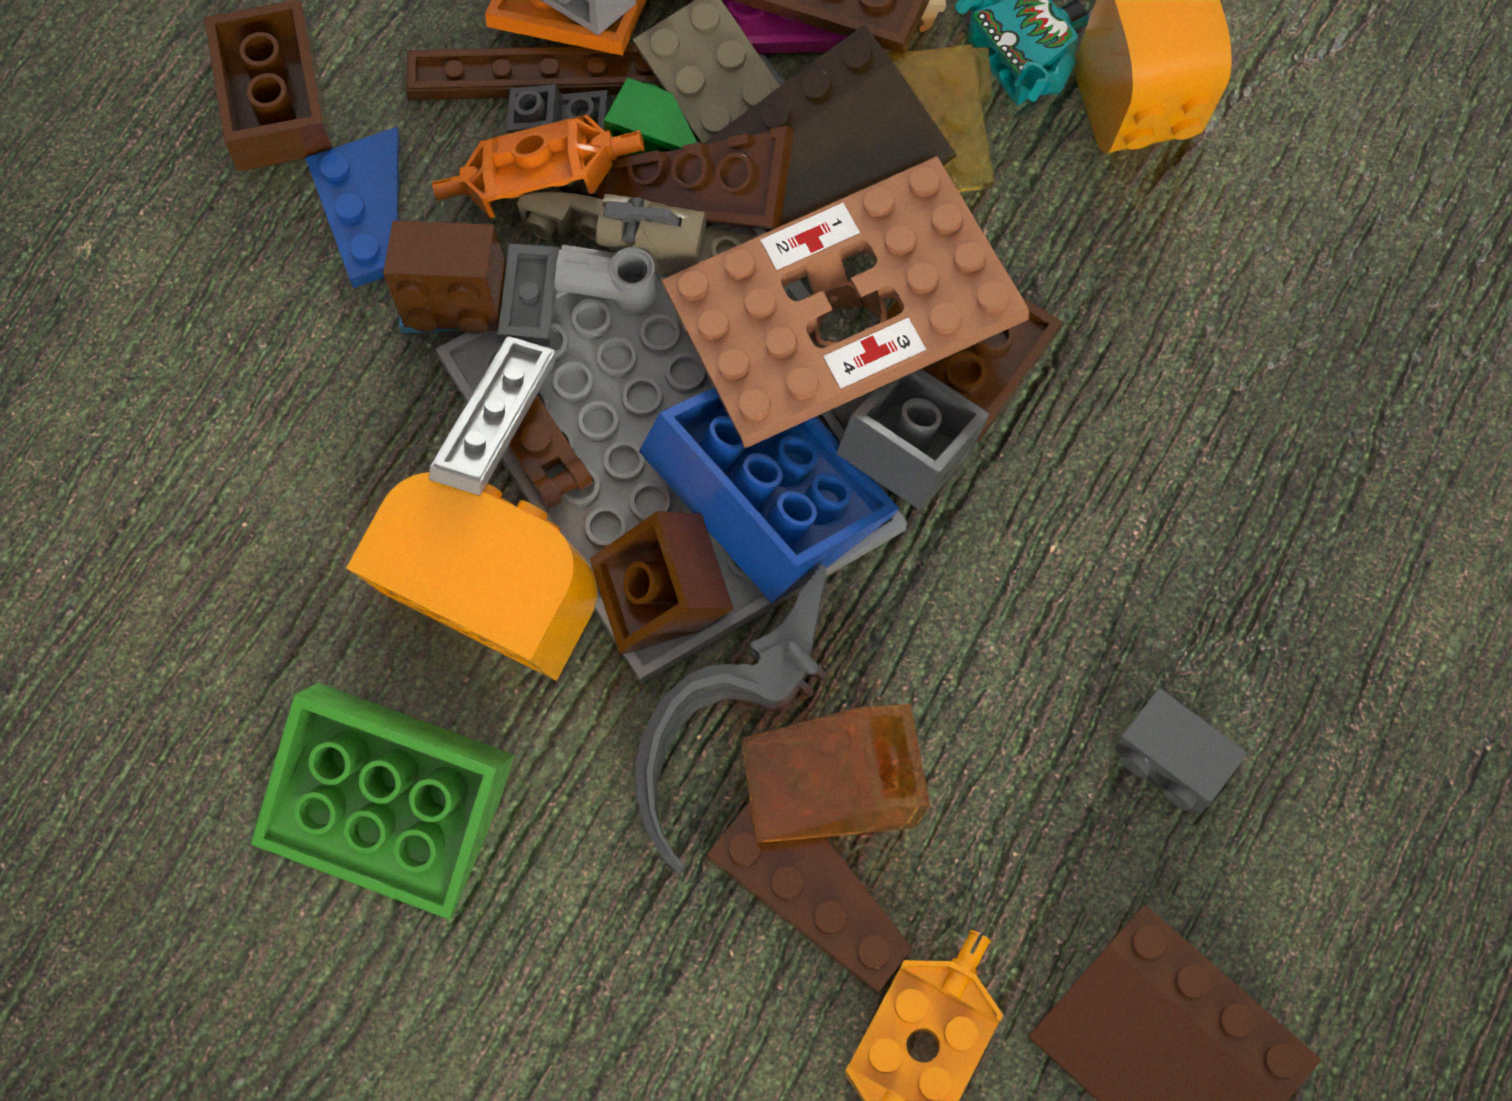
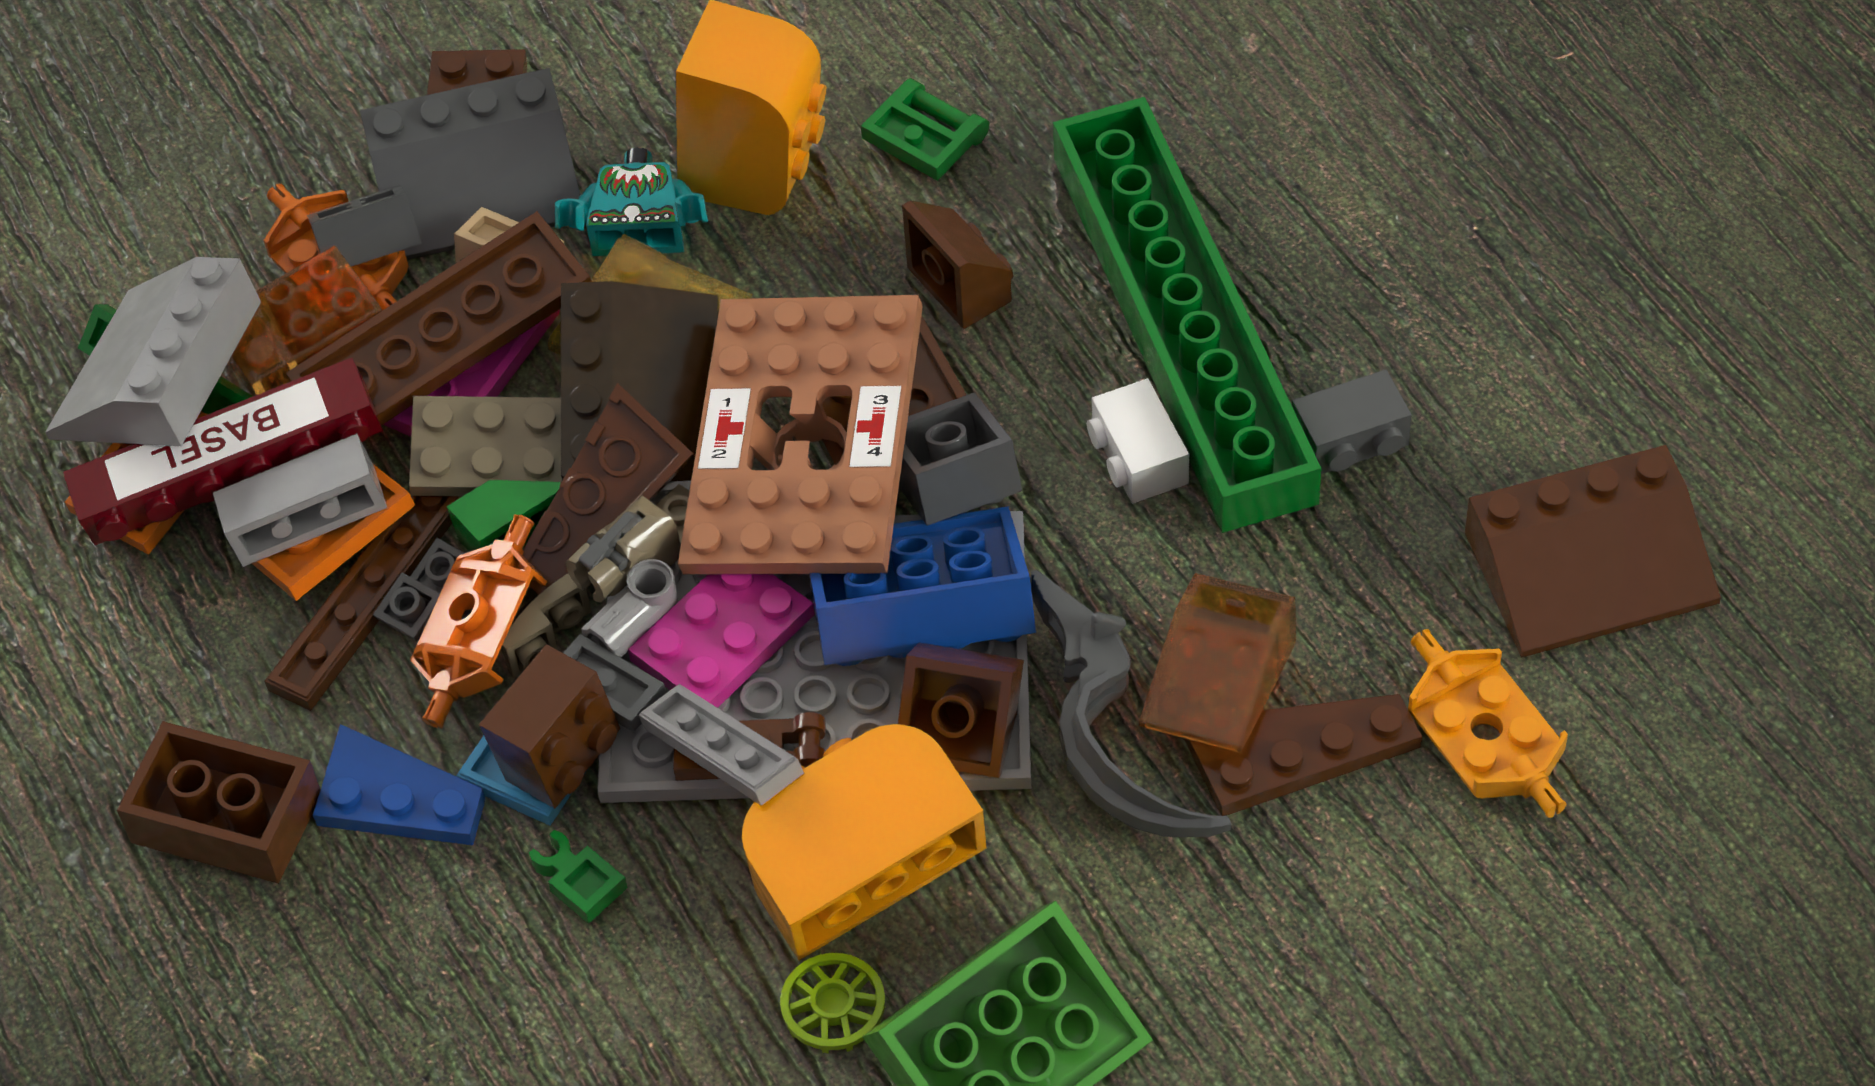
camera: 55 degrees left, 15 degrees down
none -> green plate [529,830,628,924]
none -> dark pink plate [628,574,815,708]
none -> lime wheel [780,953,886,1054]
none -> green plate [861,78,990,181]
none -> reddish brown slope [902,200,1013,330]
none -> green brick [1053,97,1321,533]
none -> white brick [1086,378,1189,504]

